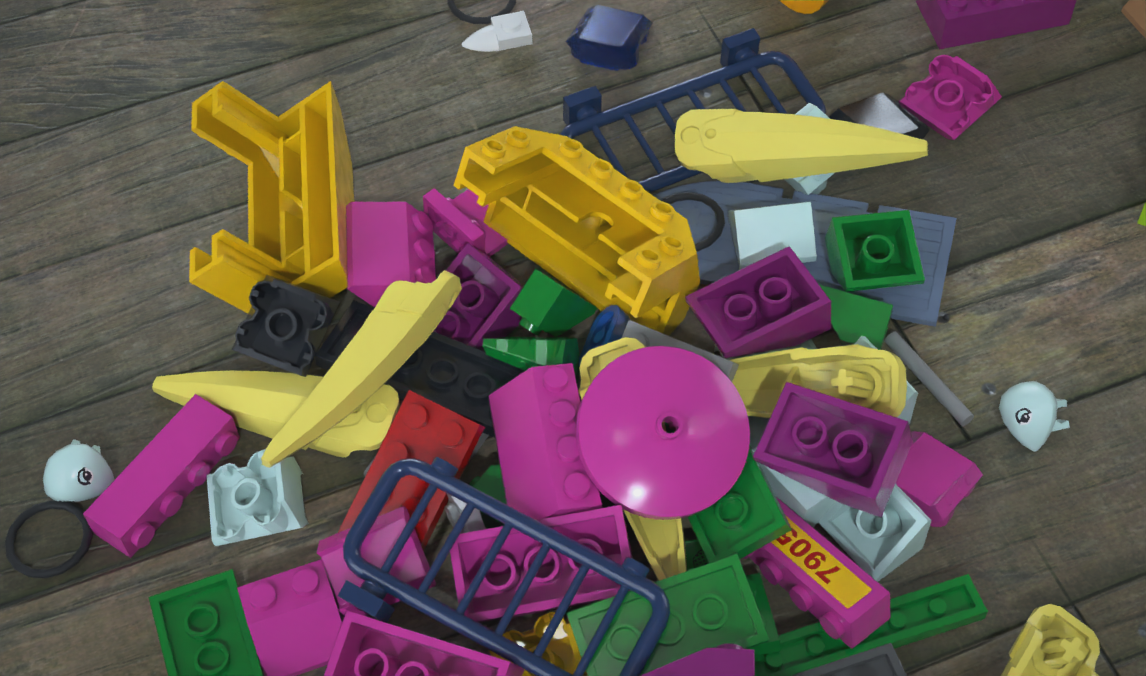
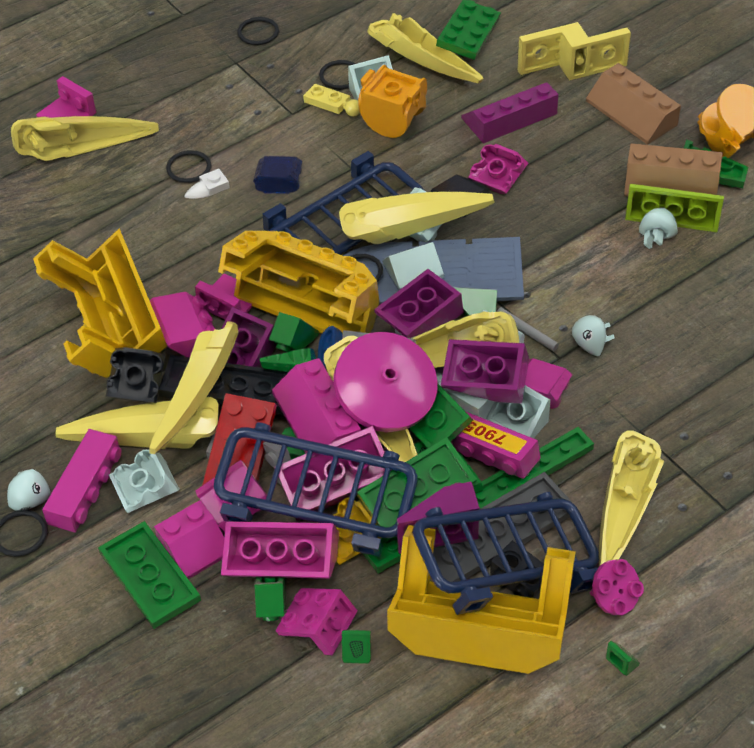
camera: 15 degrees left, 5 degrees down
green slope [825,210,925,292] -> none

